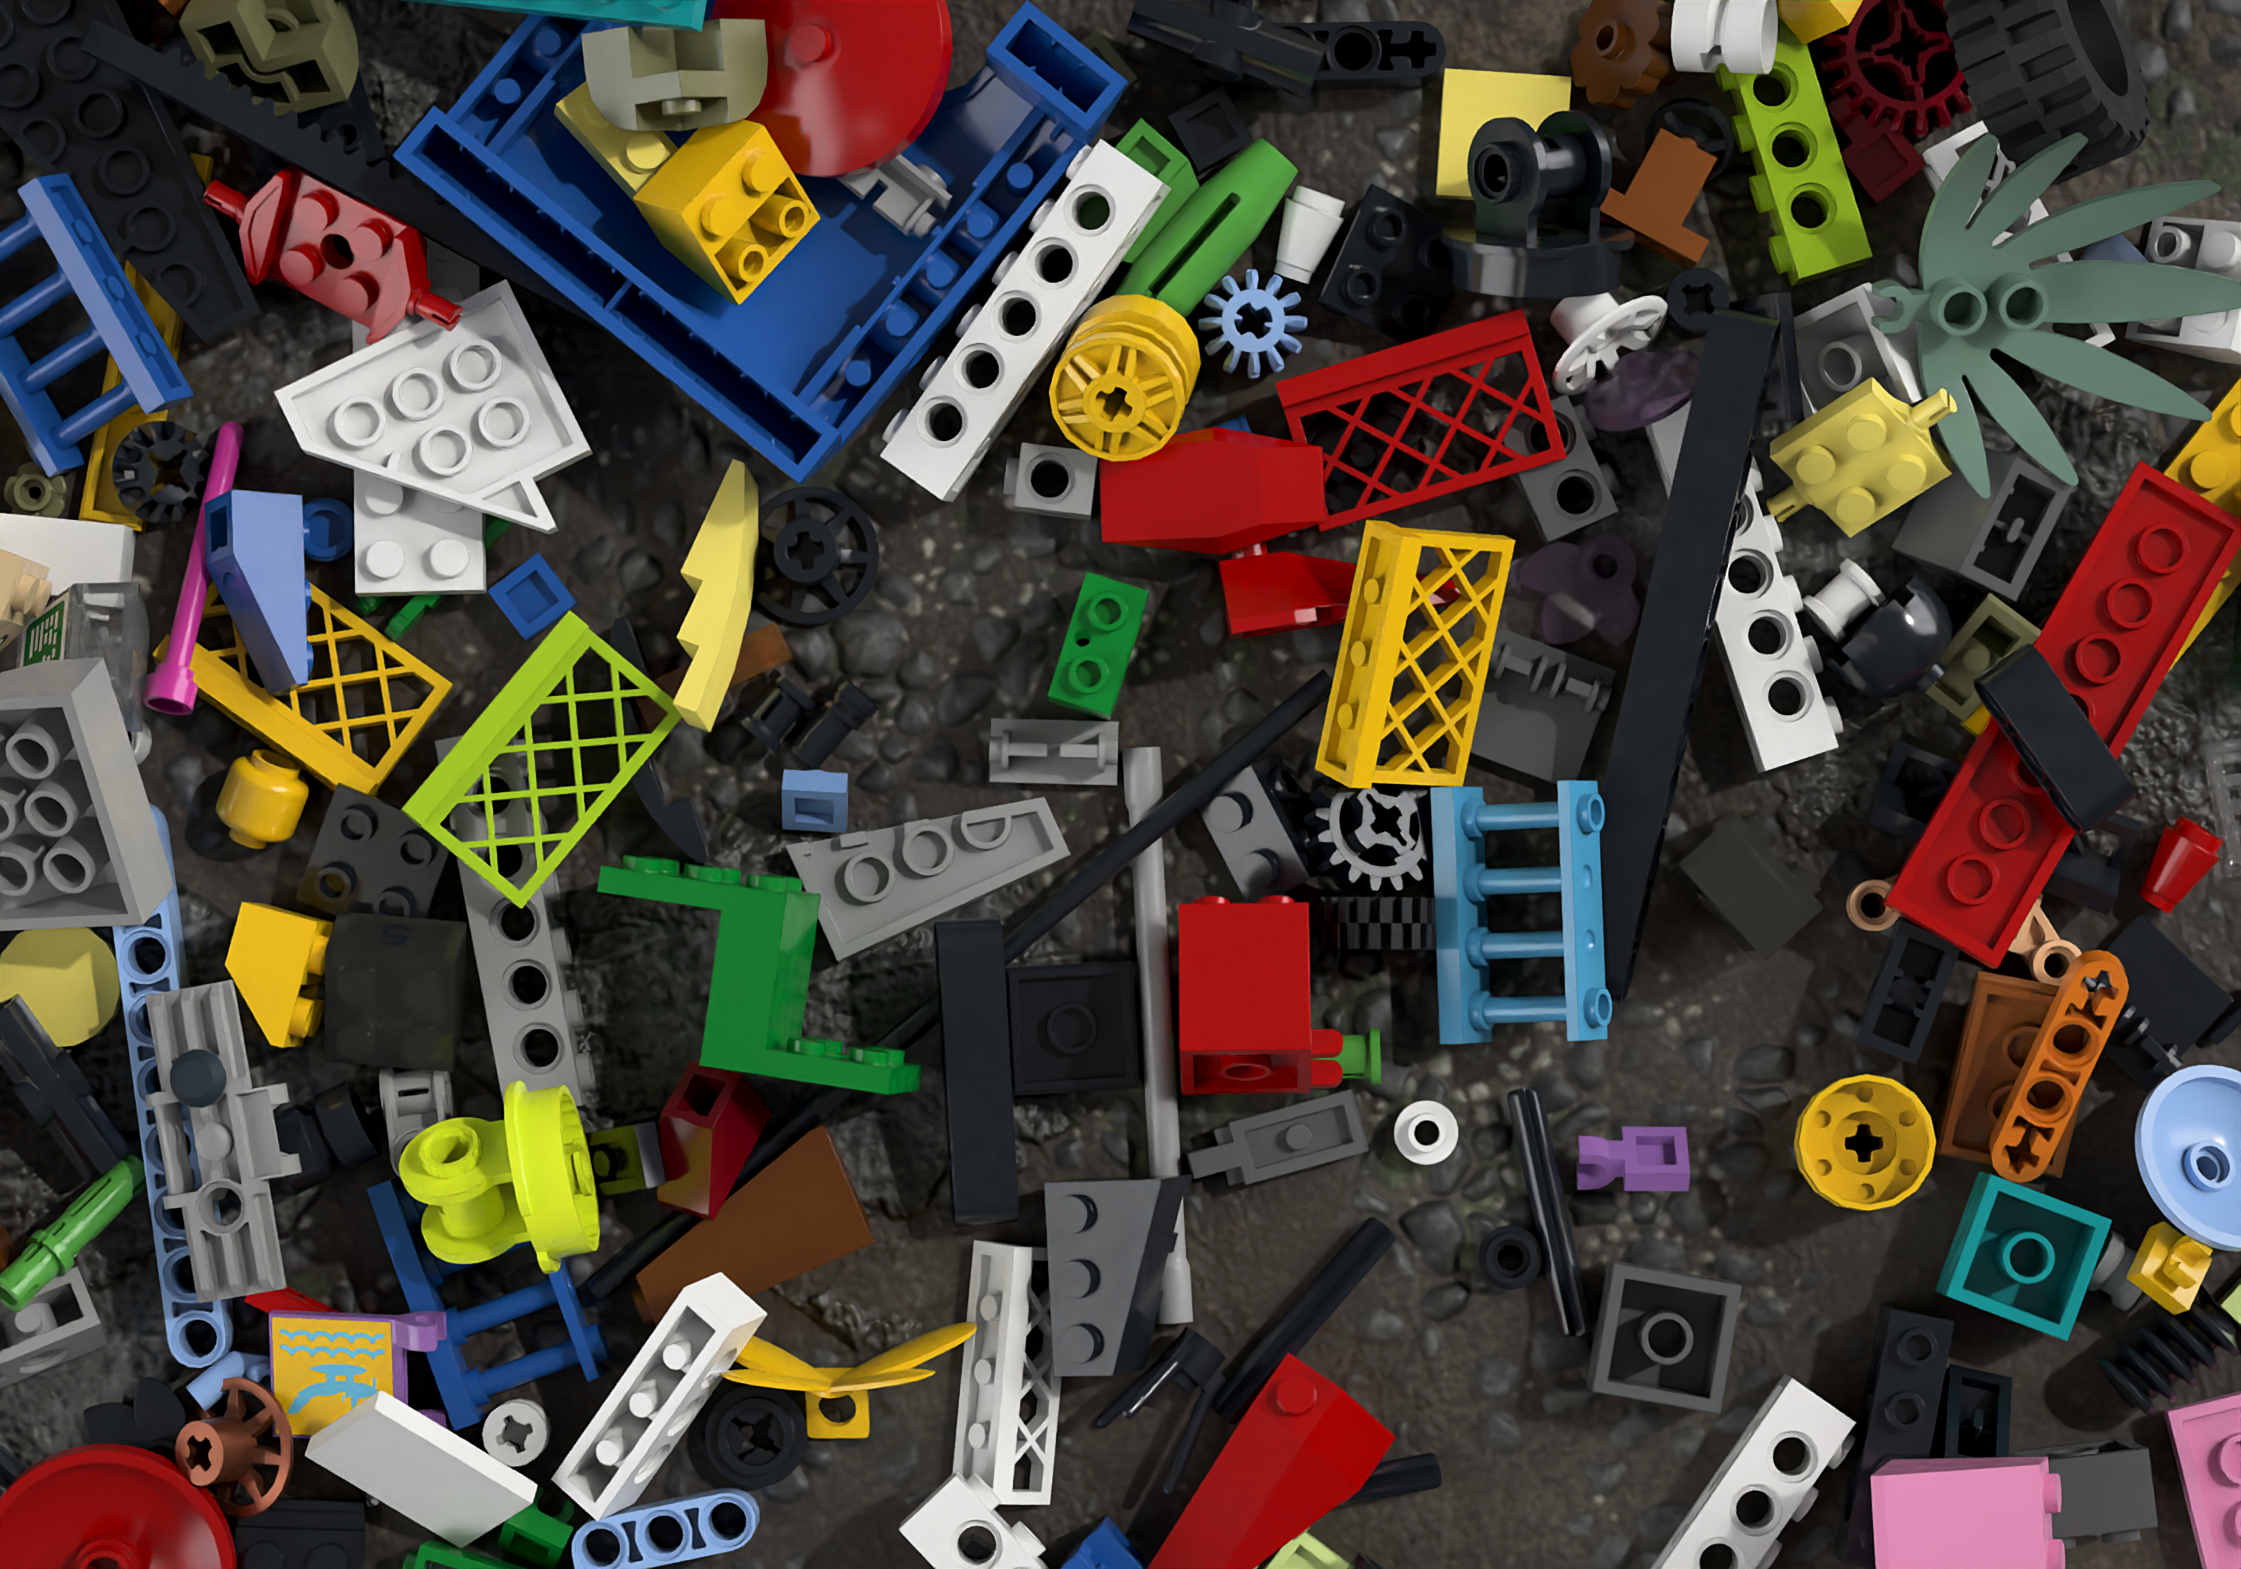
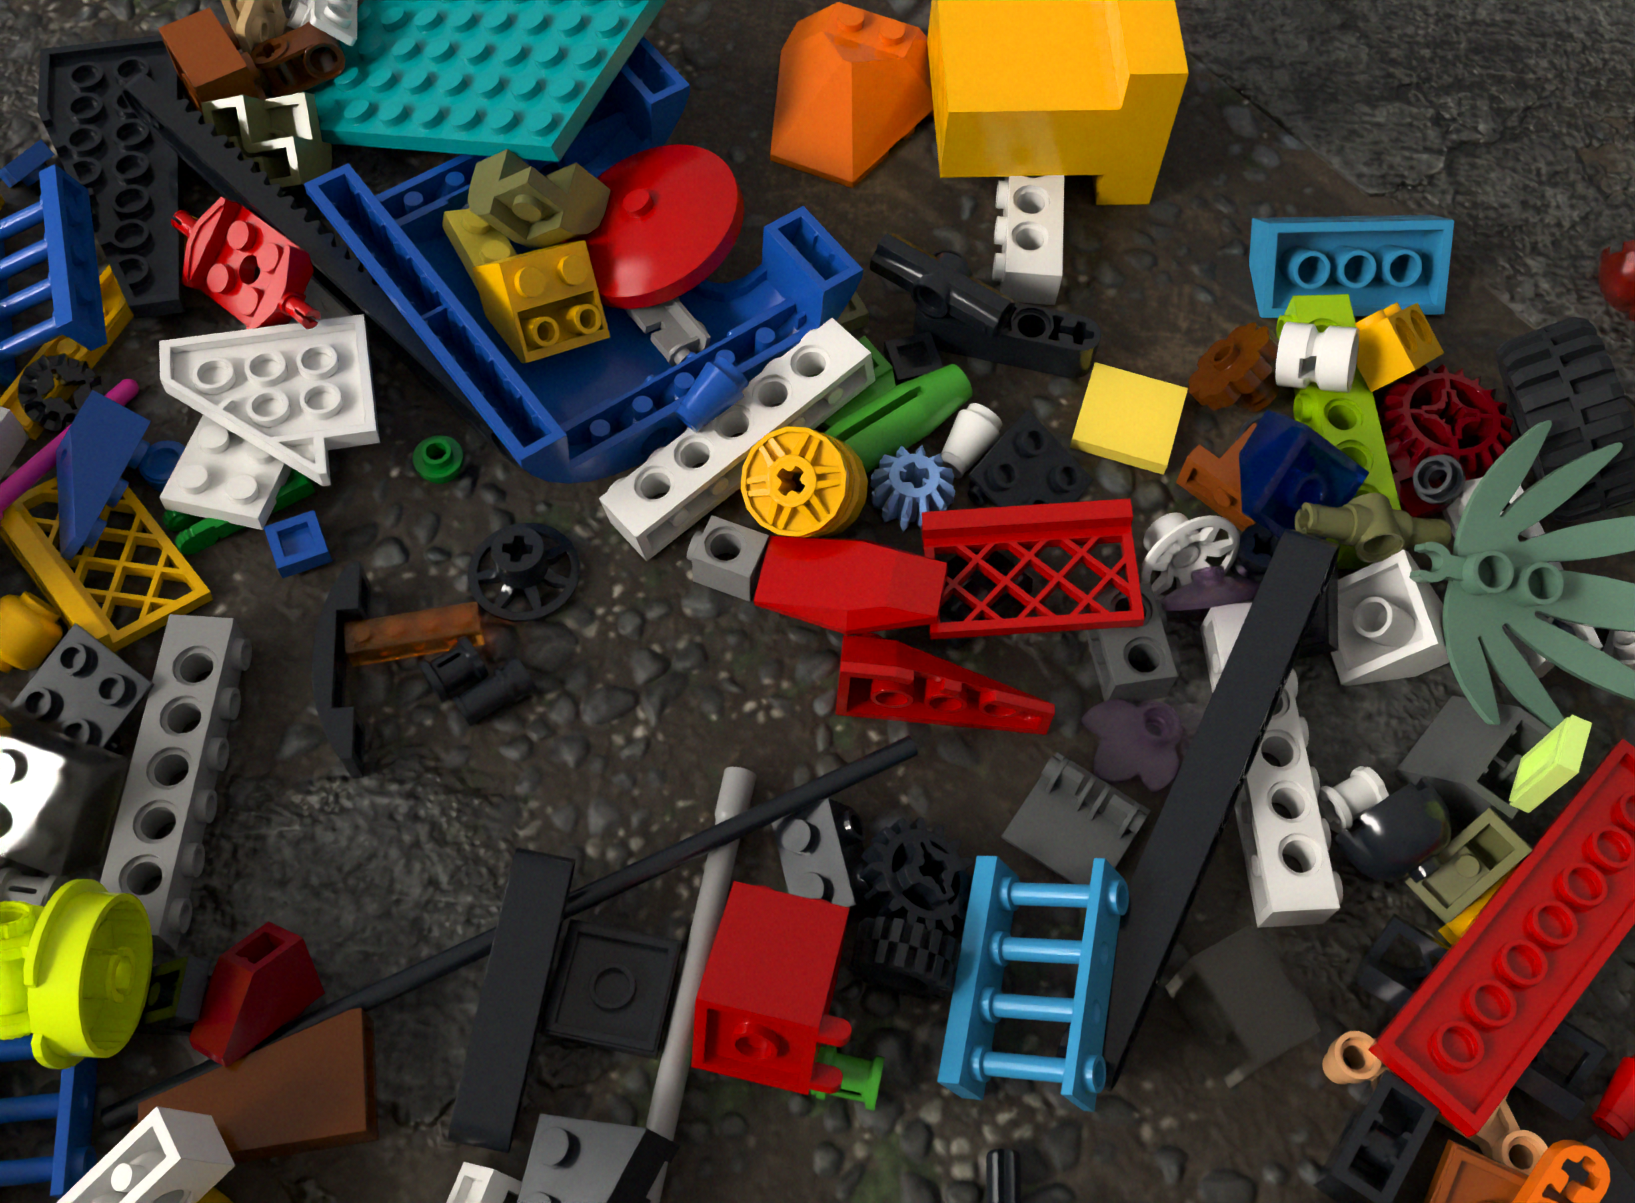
camera: 10 degrees right, 25 degrees down
lime fence [400,610,682,909] -> none
green bracket [597,855,923,1095] -> none
light yellow slope [673,459,758,732] -> none
medium blue plate [782,769,848,833] -> none
light grey wing [786,797,1072,963] -> none
light grey hinge [989,718,1119,785] -> none
green window [1048,572,1149,721] -> none
dark grey hinge [1186,1089,1369,1185] -> none
yellow fence [1315,520,1515,789] -> none
white plate [1394,1100,1458,1165] -> none
black piece [1441,110,1635,298] -> none
light yellow plate [1767,377,1957,538] -> none
black beam [1973,643,2136,834] -> none
none -> green plate [413,435,464,484]
none -> blue cone [674,356,749,433]
none -> clear blue slope [1239,410,1369,540]
none -> olive pin [1295,493,1451,563]
none -> black plate [1413,455,1466,505]
none -> yellowish green tile [1509,715,1592,813]

